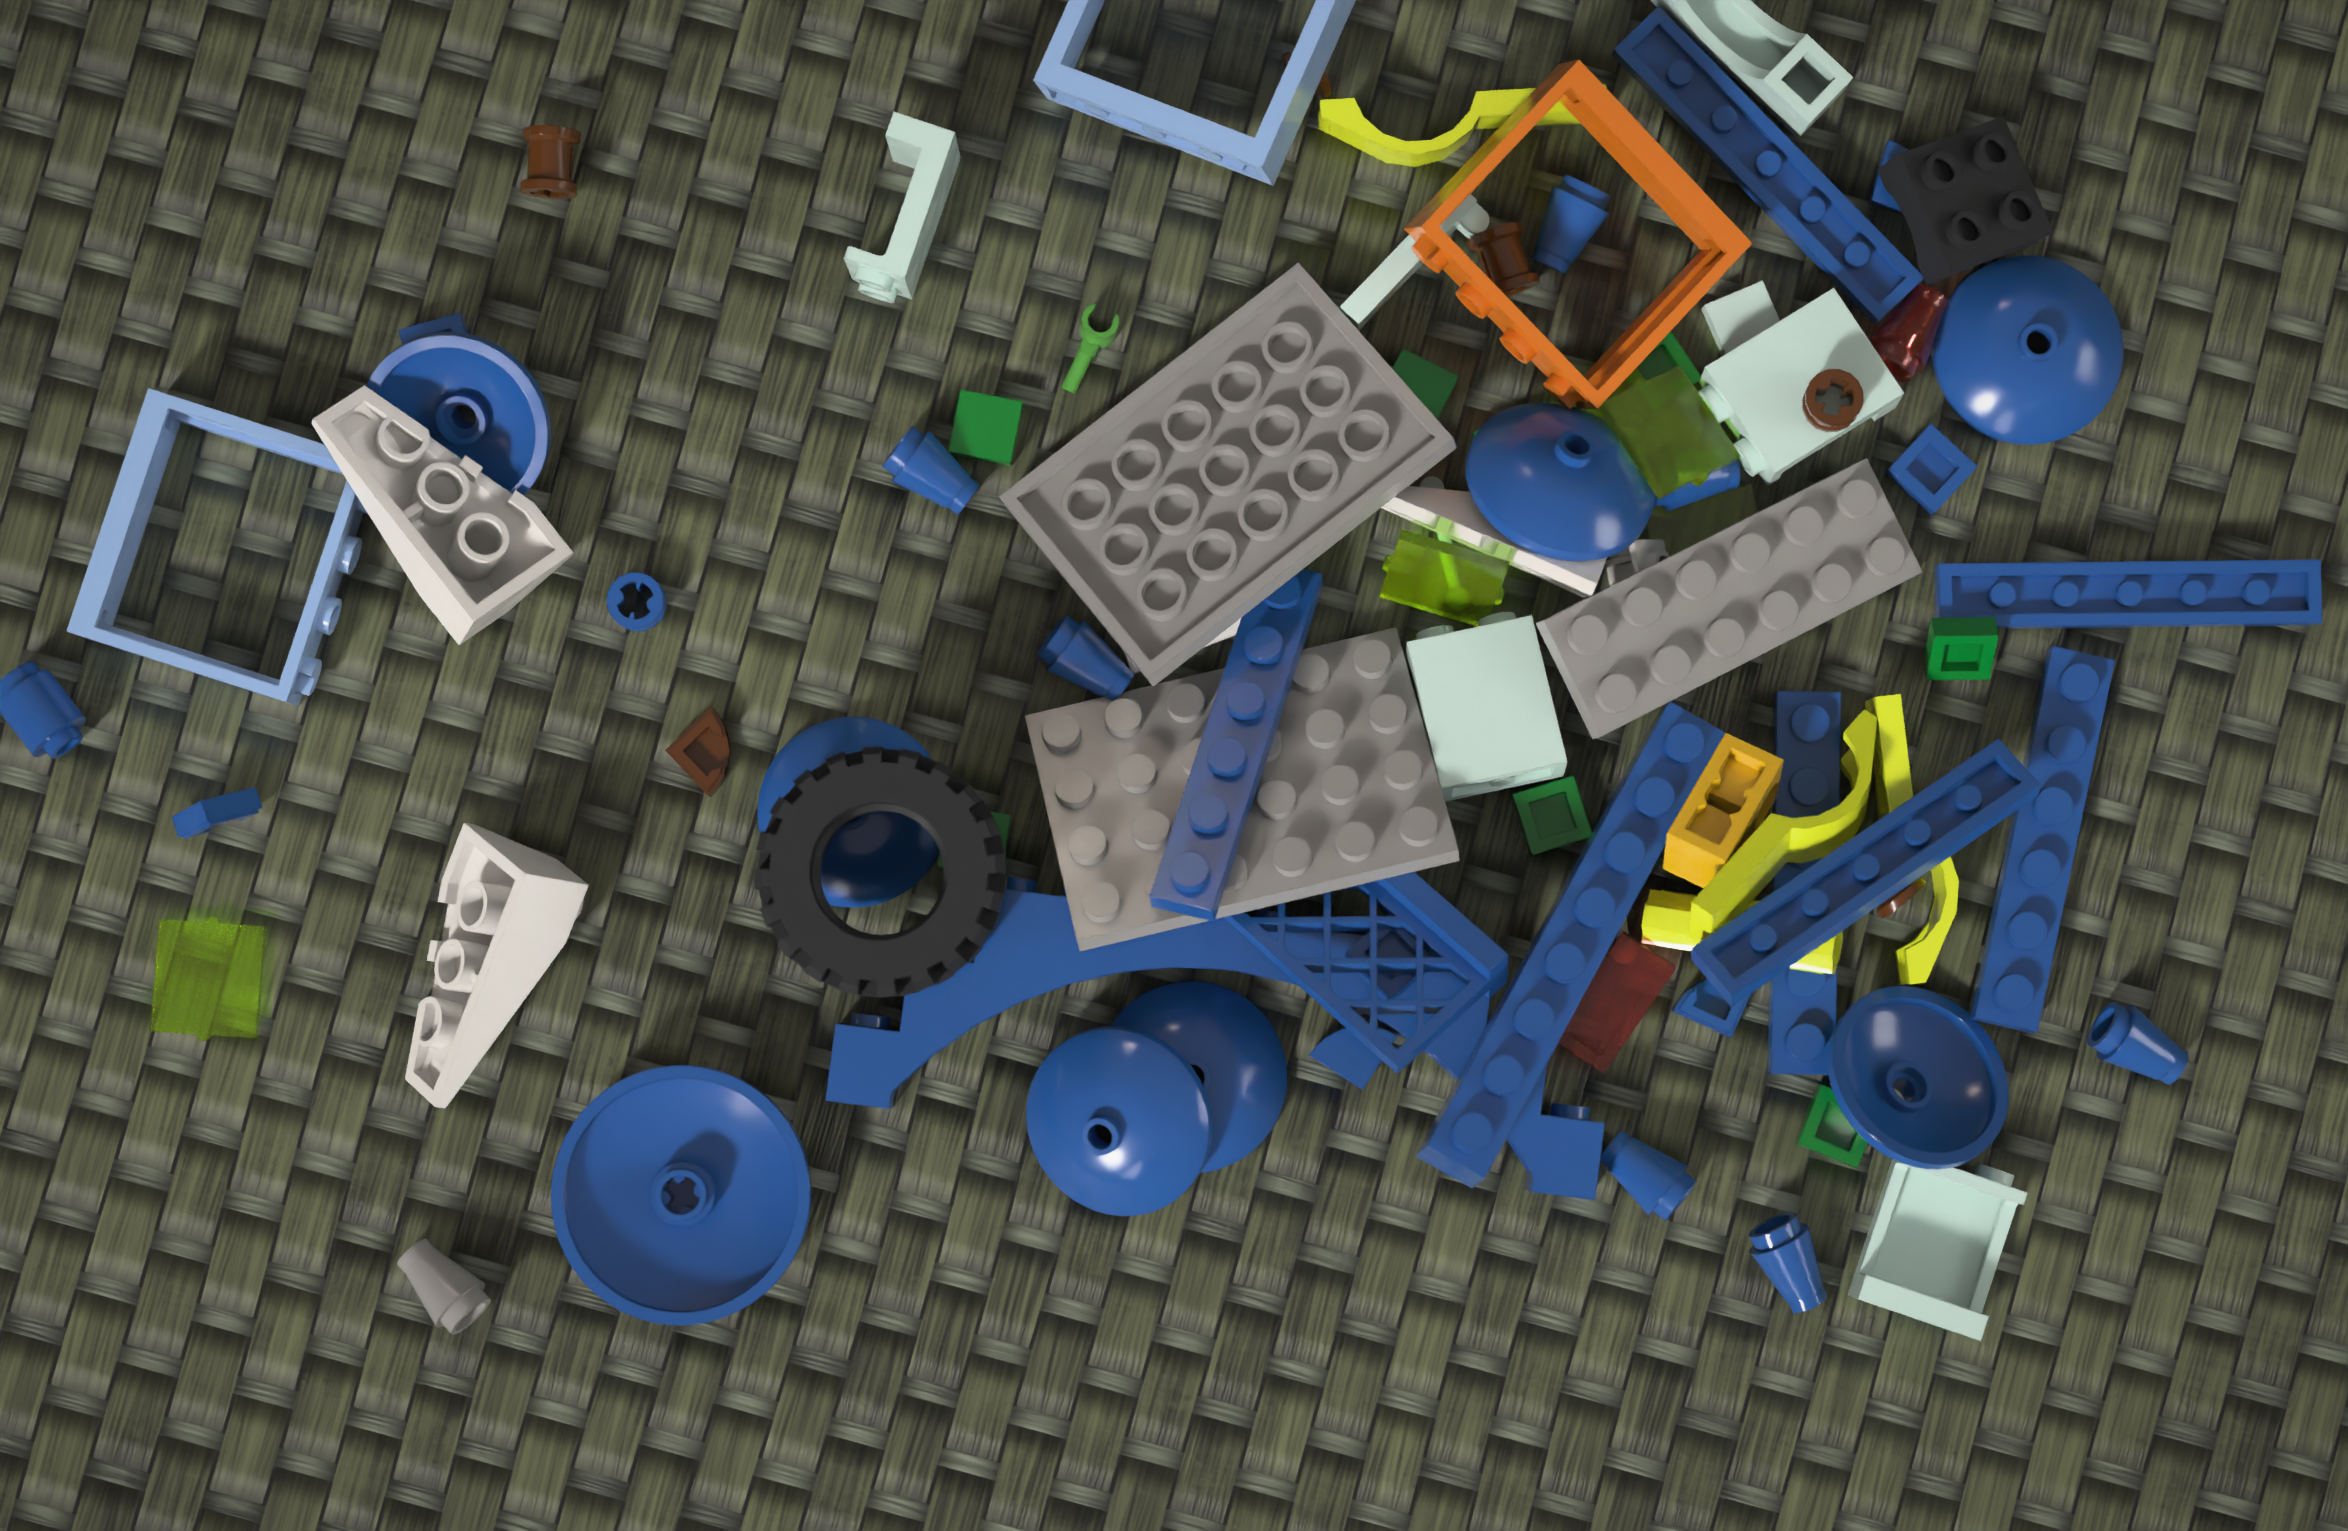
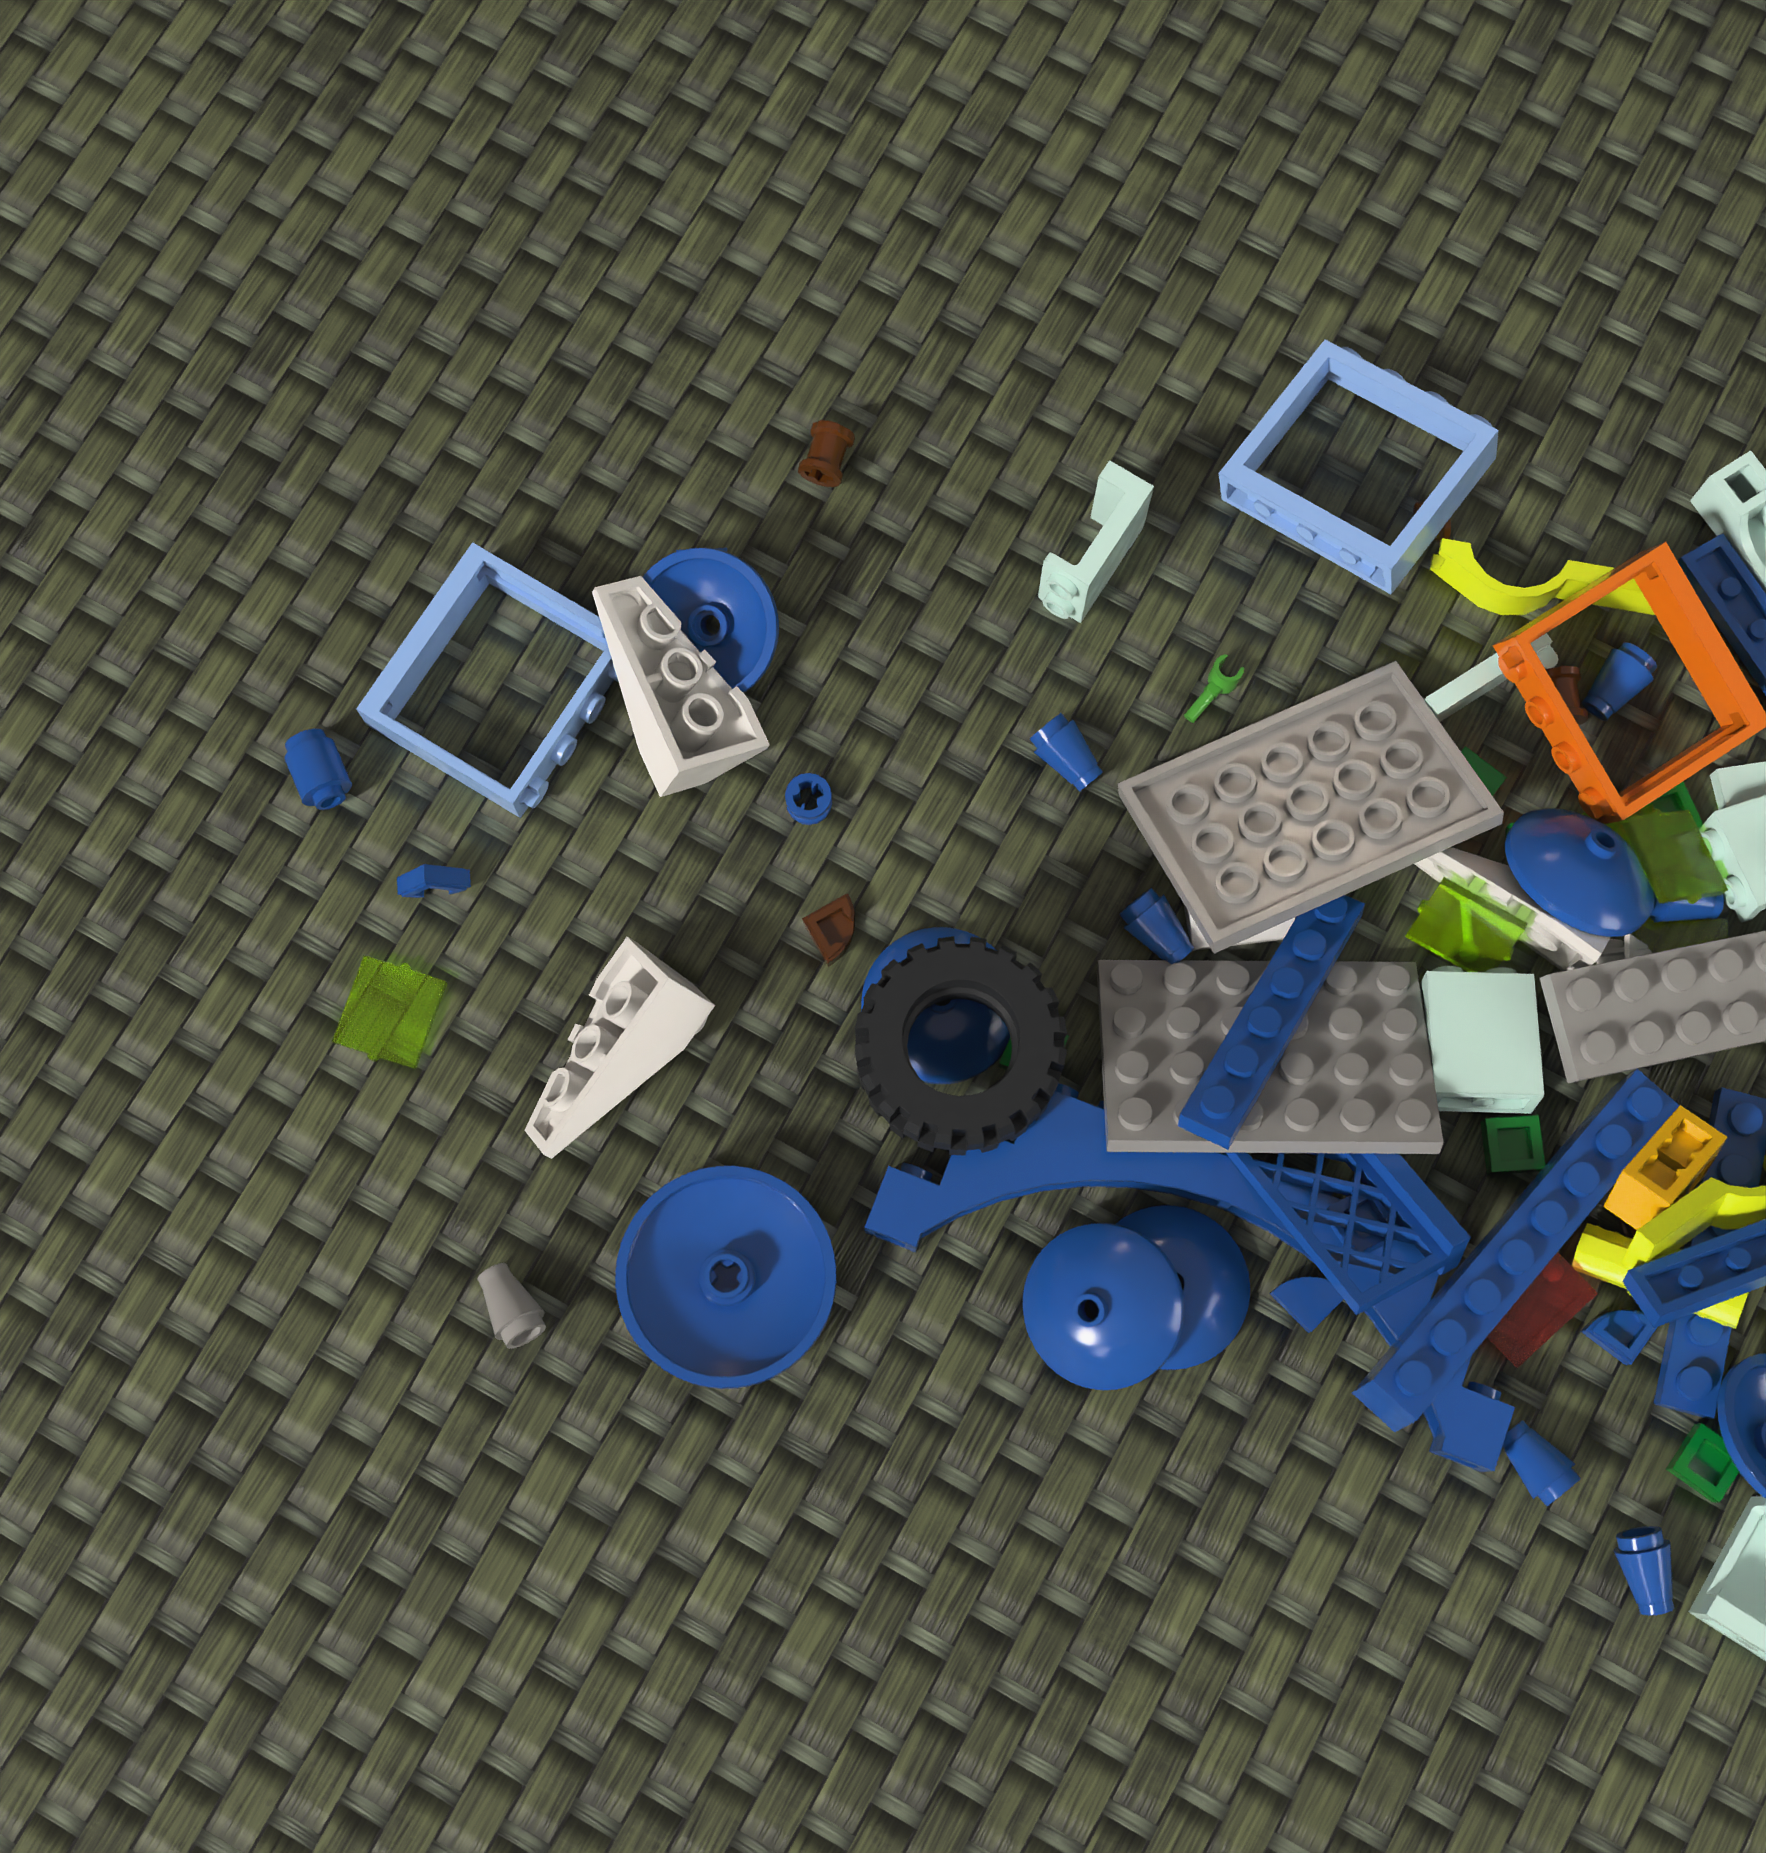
camera: 20 degrees right, 10 degrees down
green tile [948,389,1023,467] -> none

